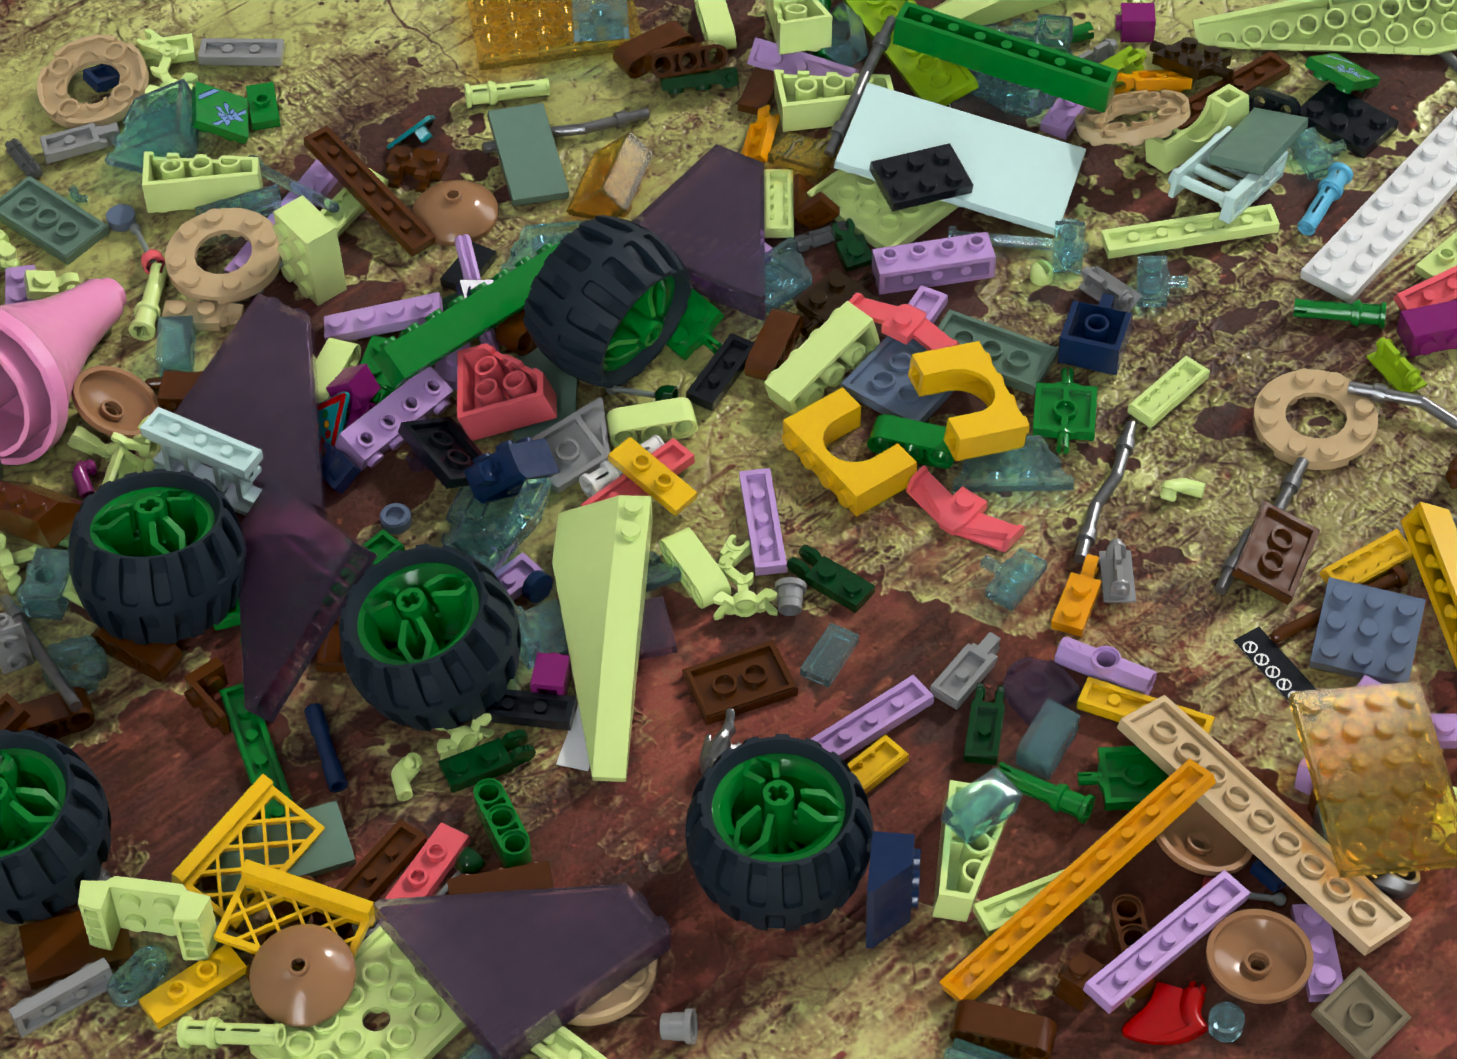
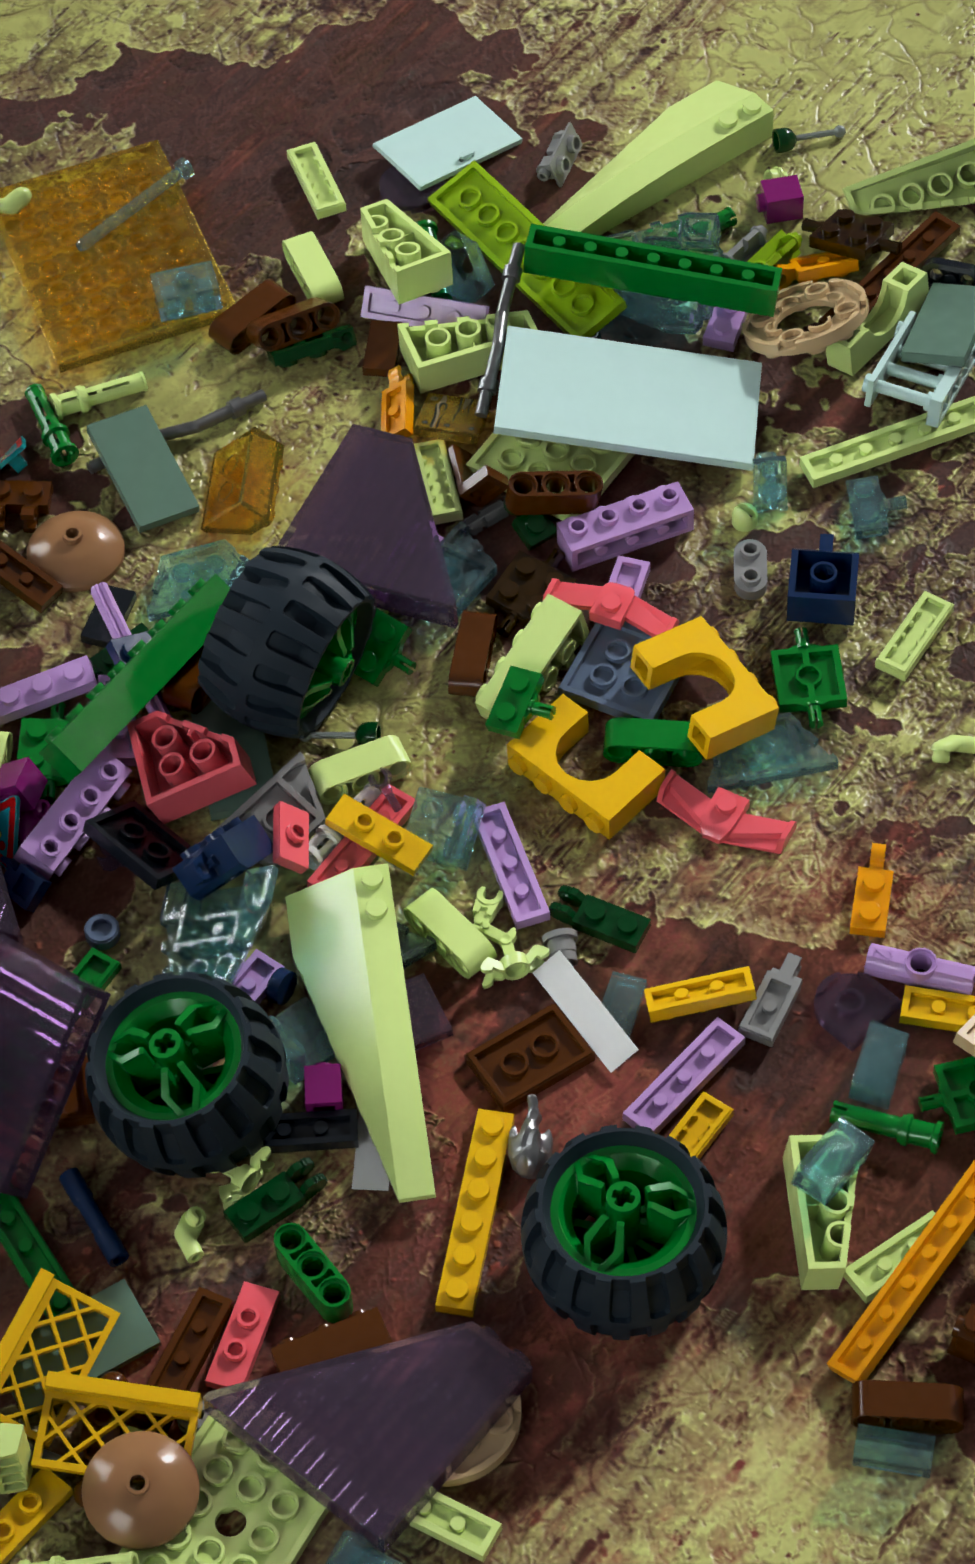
camera: 10 degrees left, 5 degrees up
dark green hinge [419,847,485,918] -> none
light grey piece [660,1008,698,1044] -> none
black plate [686,333,754,411] -> none
dark blue slope [866,831,921,948] -> none
black plate [869,143,974,212] -> none
sand green tile [938,309,1059,396] -> none
clear light blue bar [948,226,1089,253] -> none
dark green hinge [964,683,1005,766] -> none
clear light blue plate [980,548,1047,611] -> none
flat silver bar [1074,420,1137,564] -> none
light grey hinge [1078,265,1142,312] -> none
light grey hinge [1099,539,1136,603] -> none
none -> green pin [24,384,79,467]
none -> coral plate [273,801,309,875]
none -> hand [368,767,402,812]
none -> clear light blue bracket [406,787,486,871]
none -> yellow plate [435,1108,515,1317]
none -> green plate [485,666,556,739]
none -> reddish brown beam [505,470,603,515]
none -> white sticker [532,950,639,1073]
none -> yellow plate [644,966,757,1023]
none -> light grey plate [733,539,768,600]

